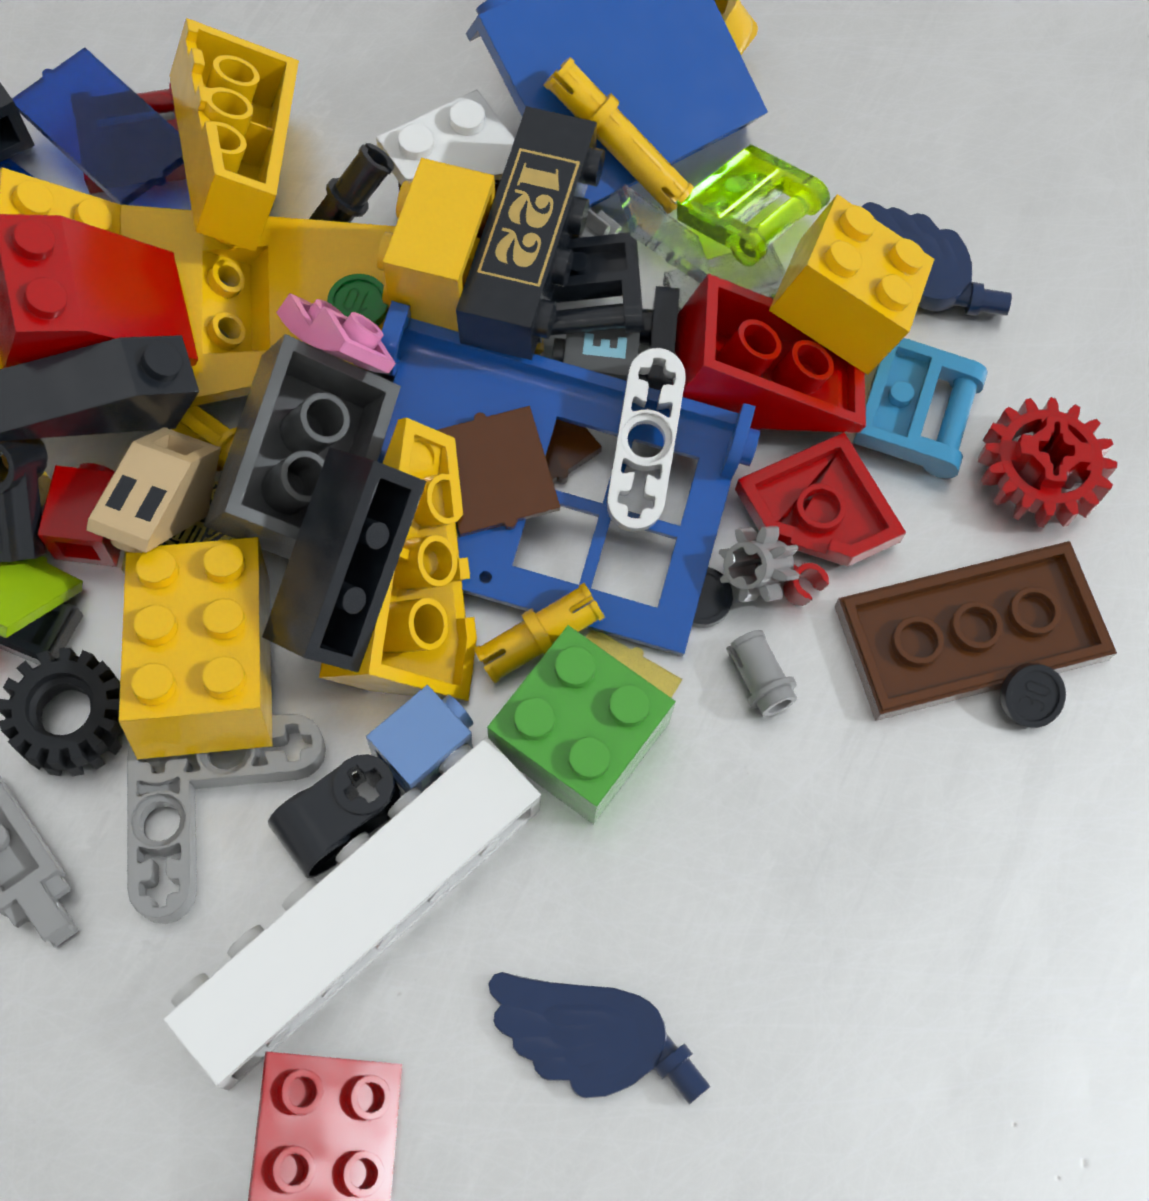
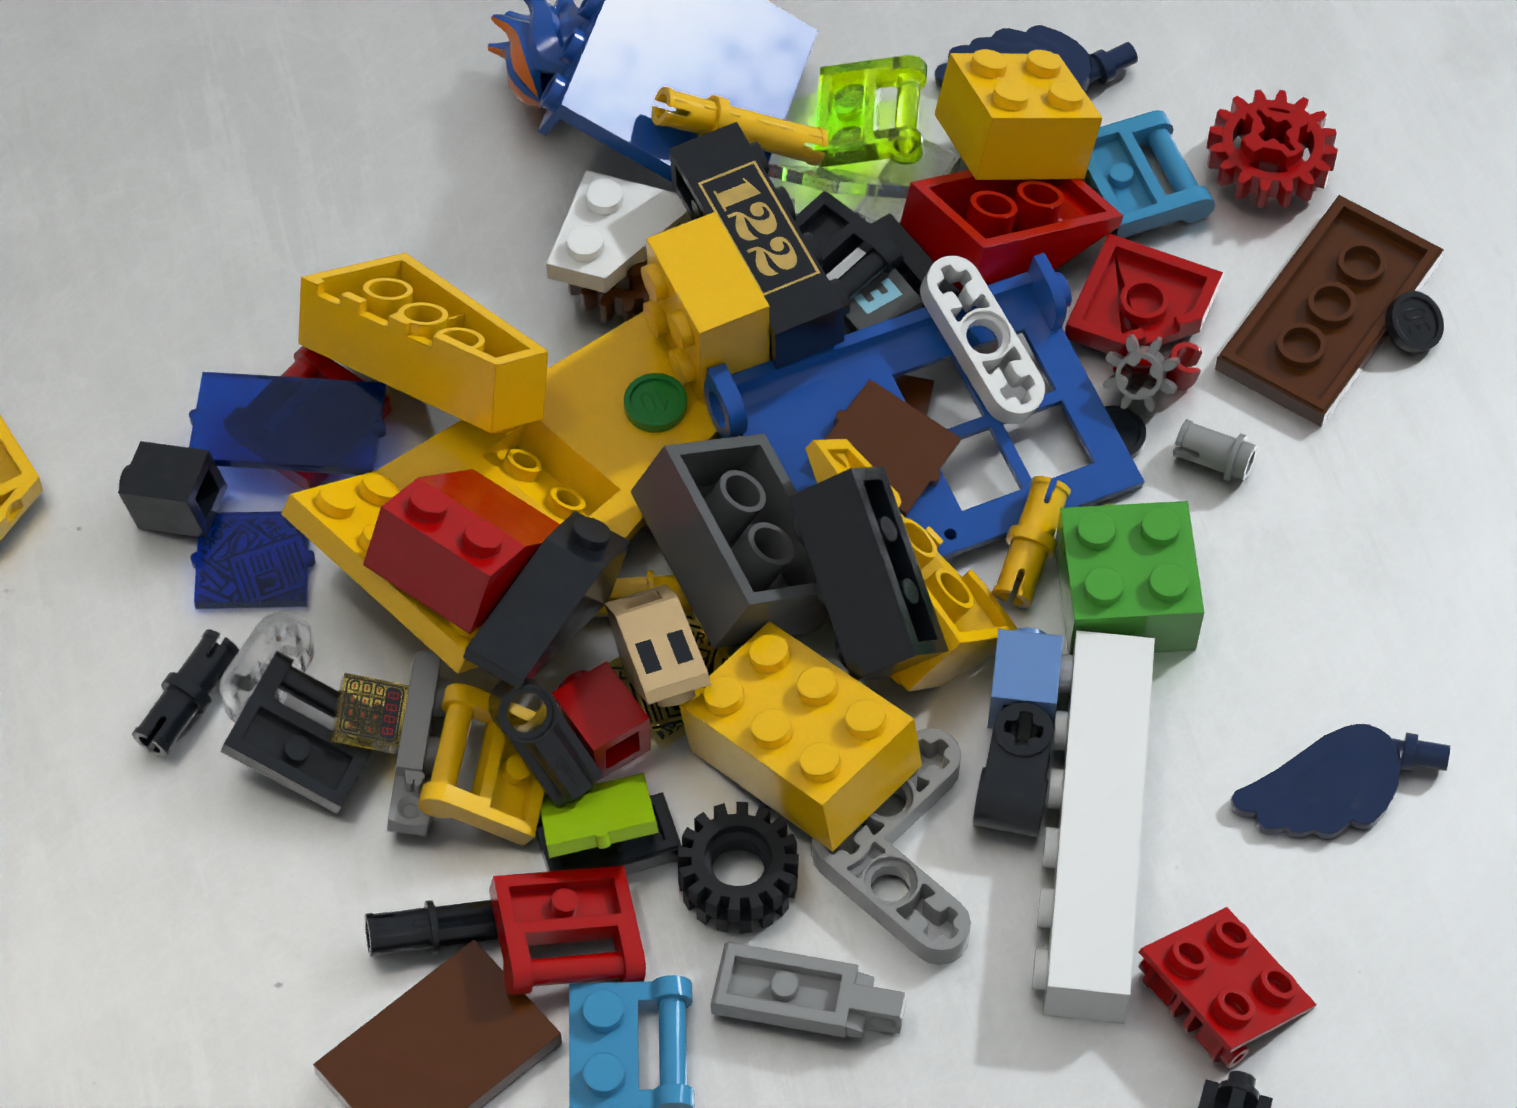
camera: 35 degrees left, 10 degrees down
bright pink slope [276,293,396,374] -> none
black axle [309,143,394,223] -> none

